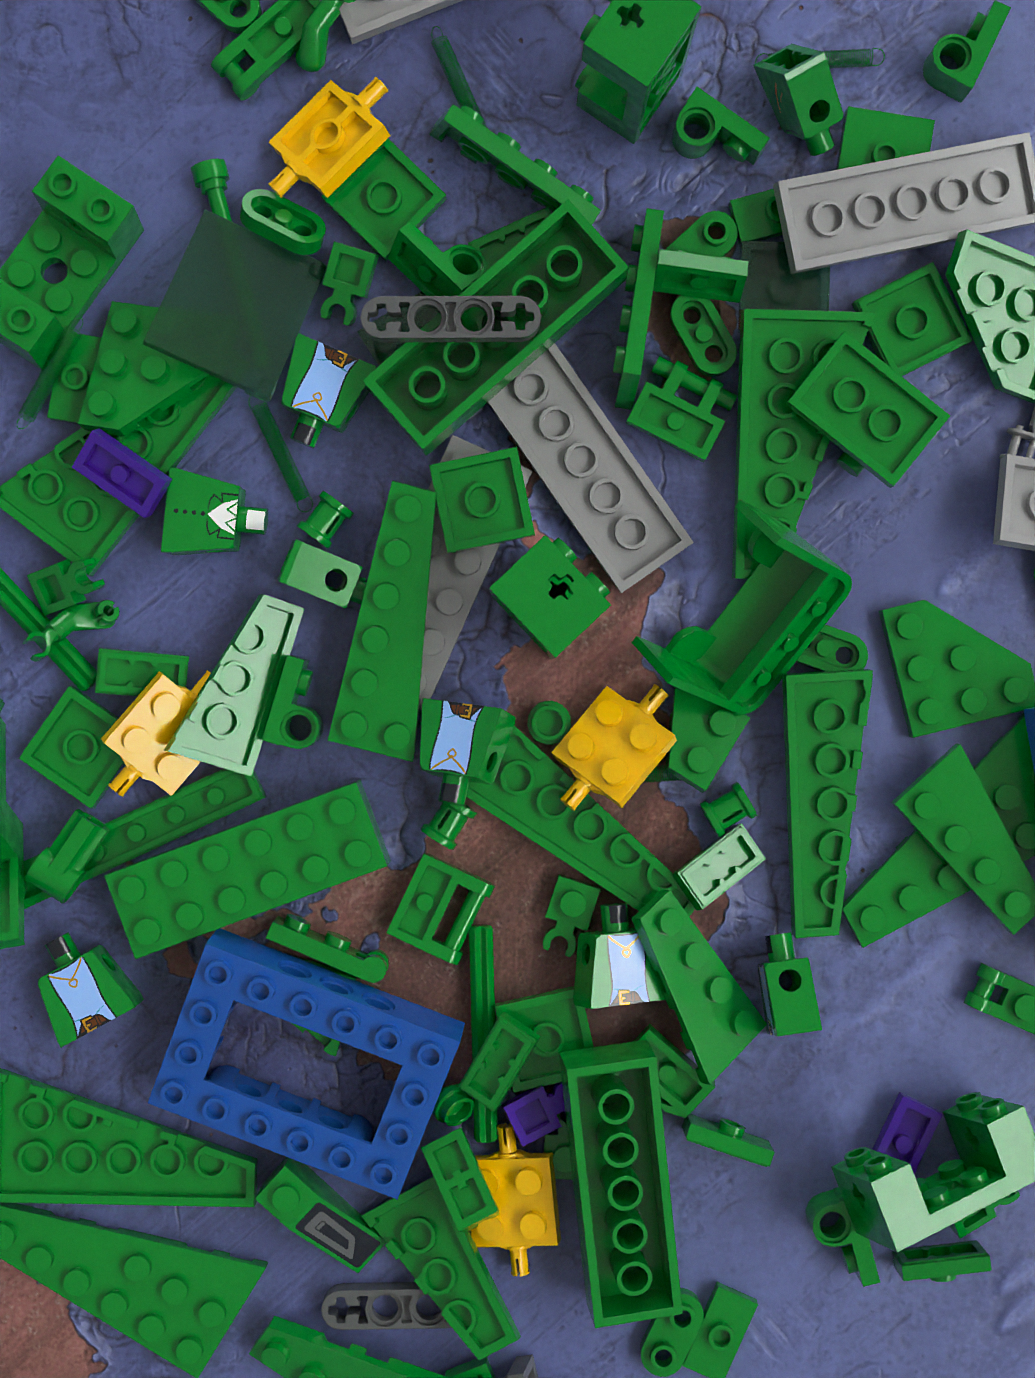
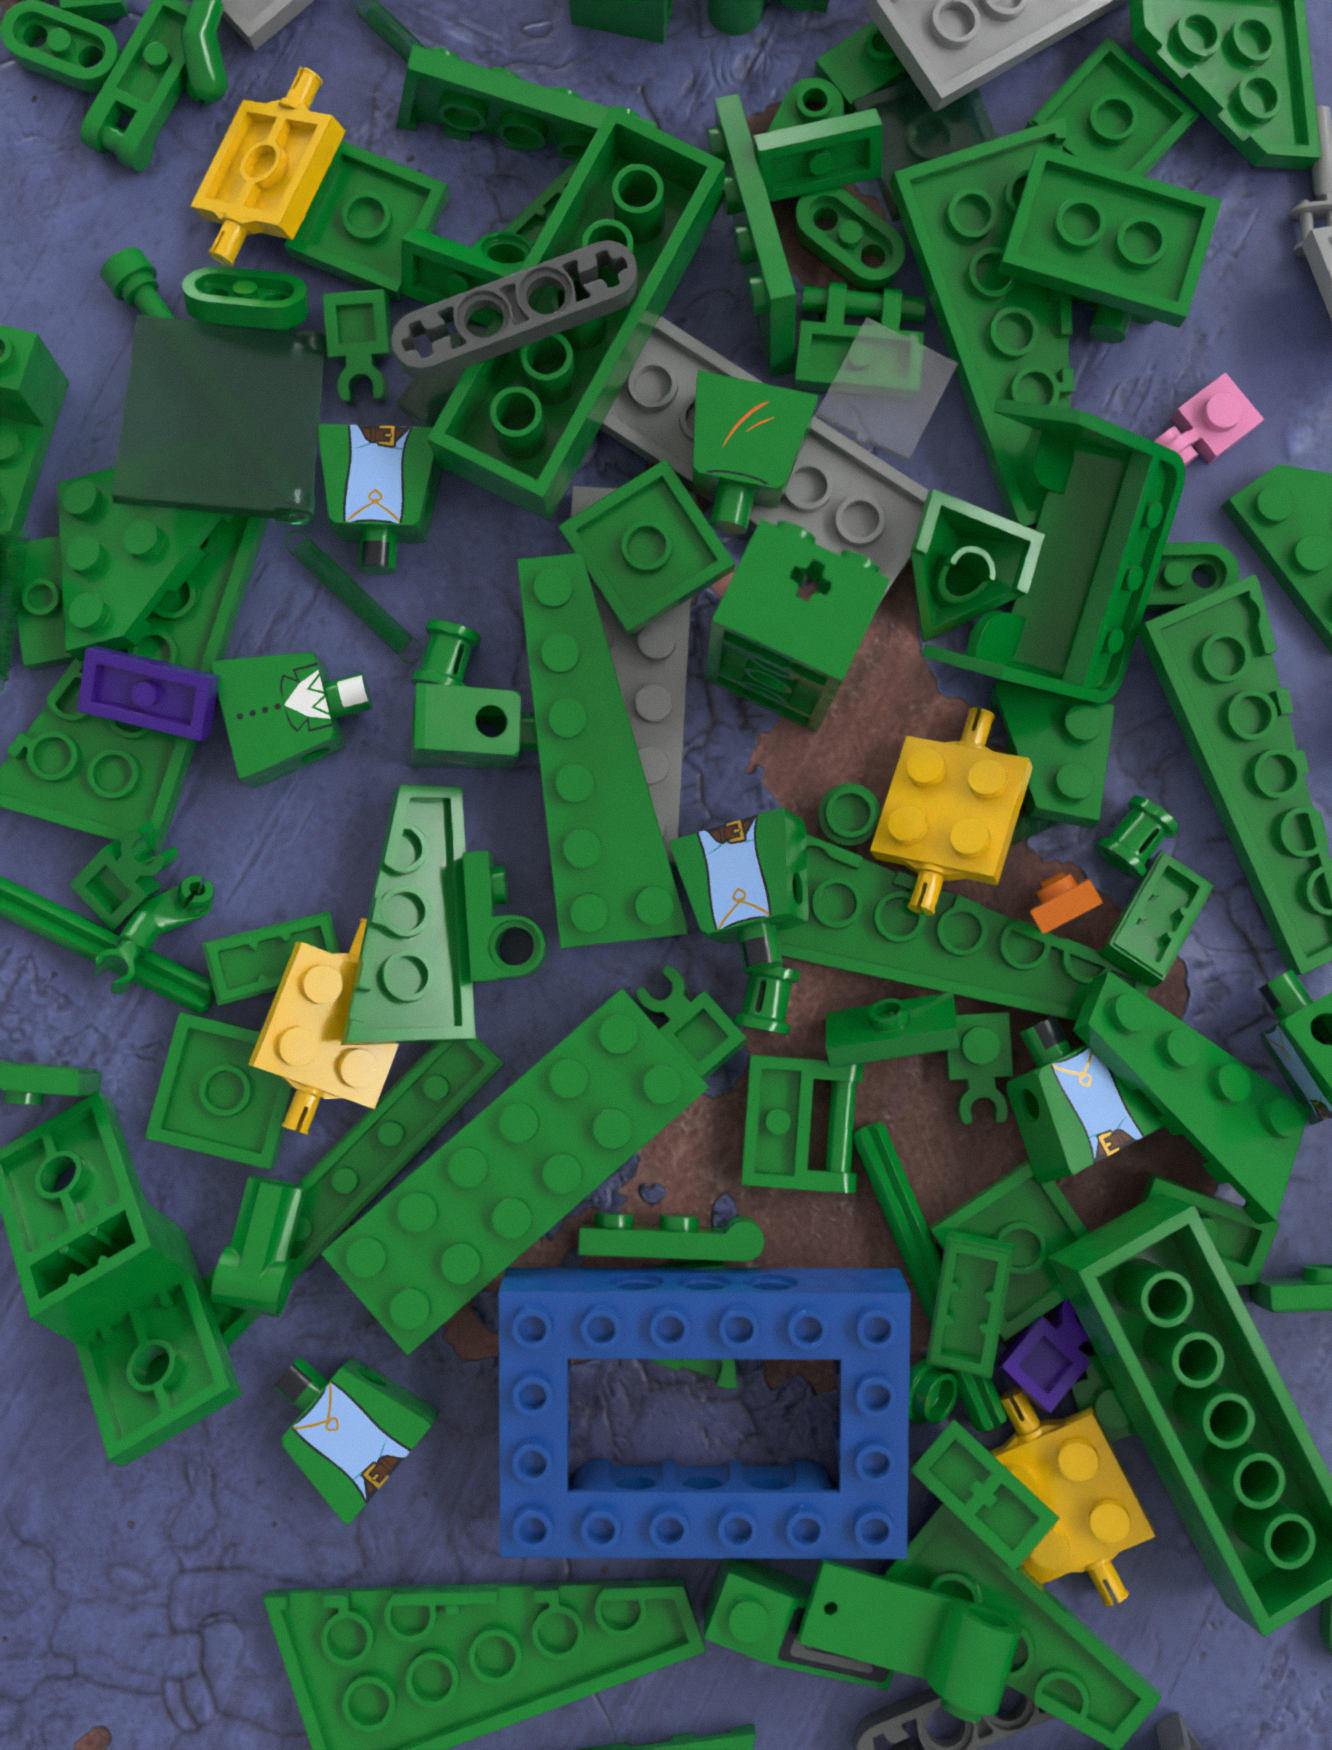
camera: 20 degrees left, 5 degrees down
none -> green plate [636,965,749,1081]
none -> green torso [692,370,818,534]
none -> green door [797,1558,1022,1722]
none -> clear piece [816,317,958,462]
none -> green plate [826,992,960,1068]
none -> green slope [911,489,1045,642]
none -> orange plate [1030,871,1103,934]
none -> bright pink plate [1154,372,1265,467]

